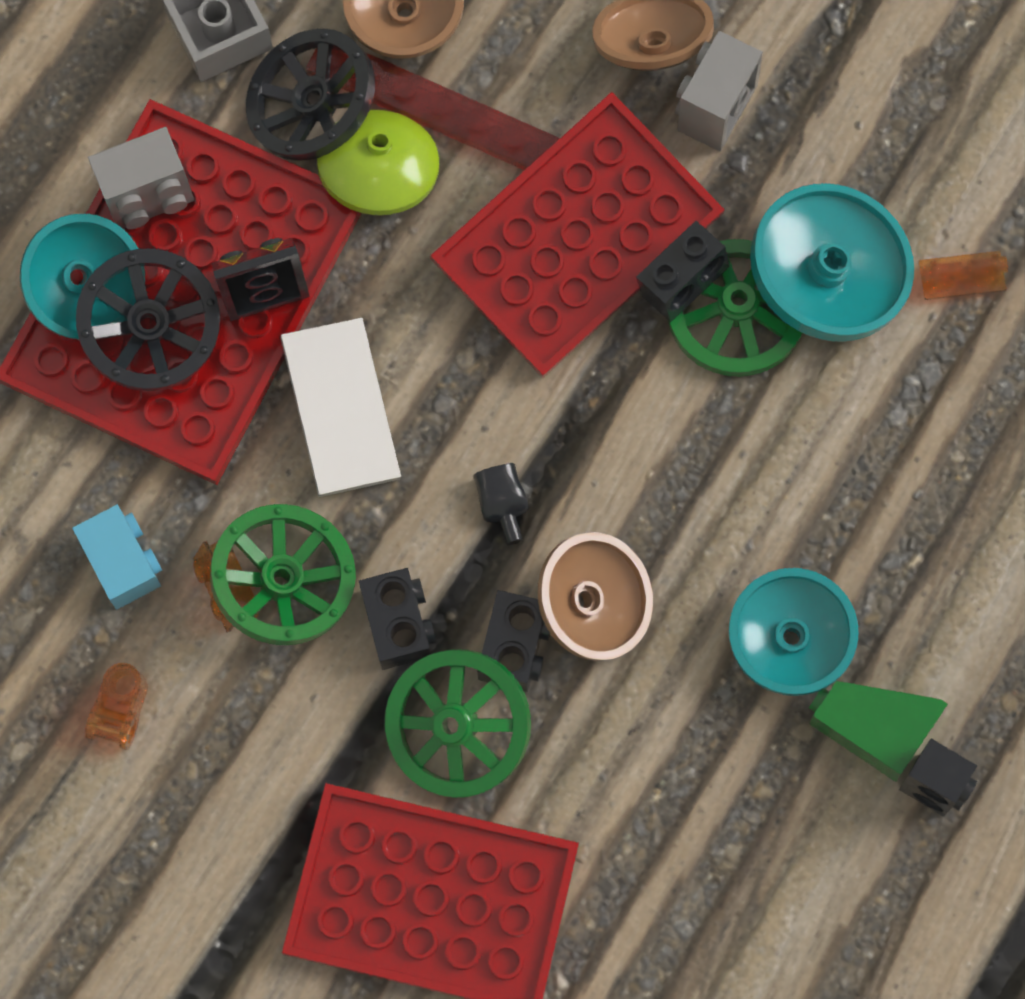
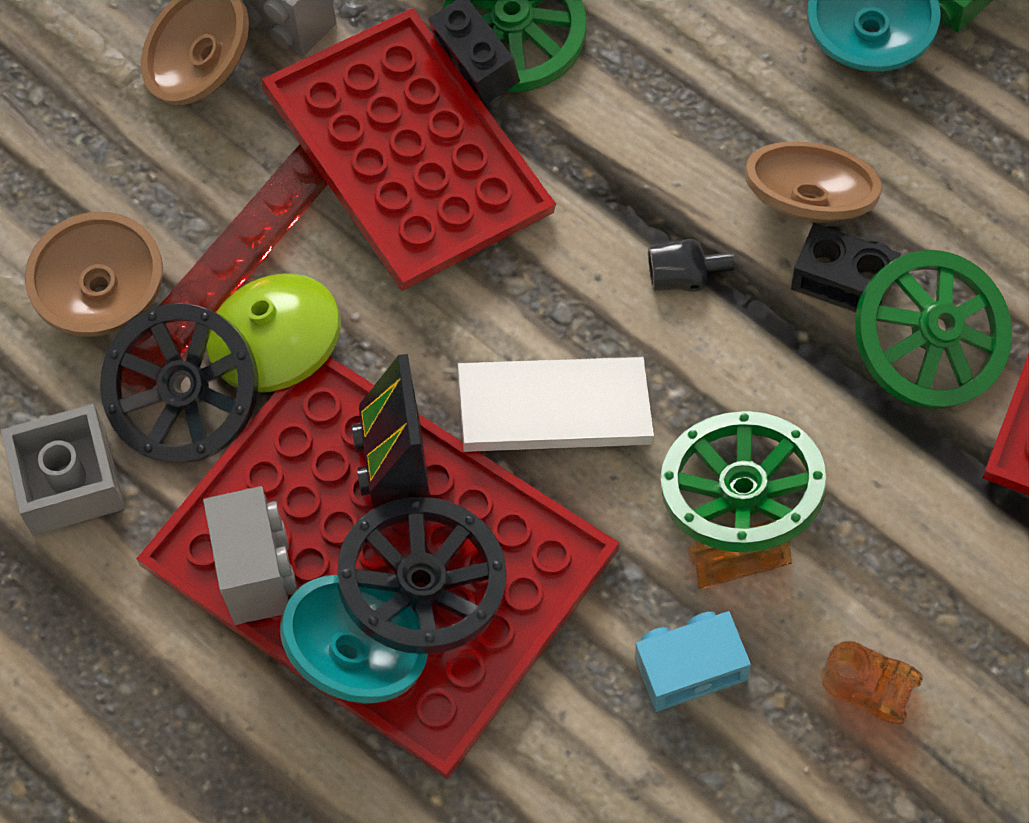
camera: 80 degrees left, 10 degrees down
black brick [358,568,437,670] -> none

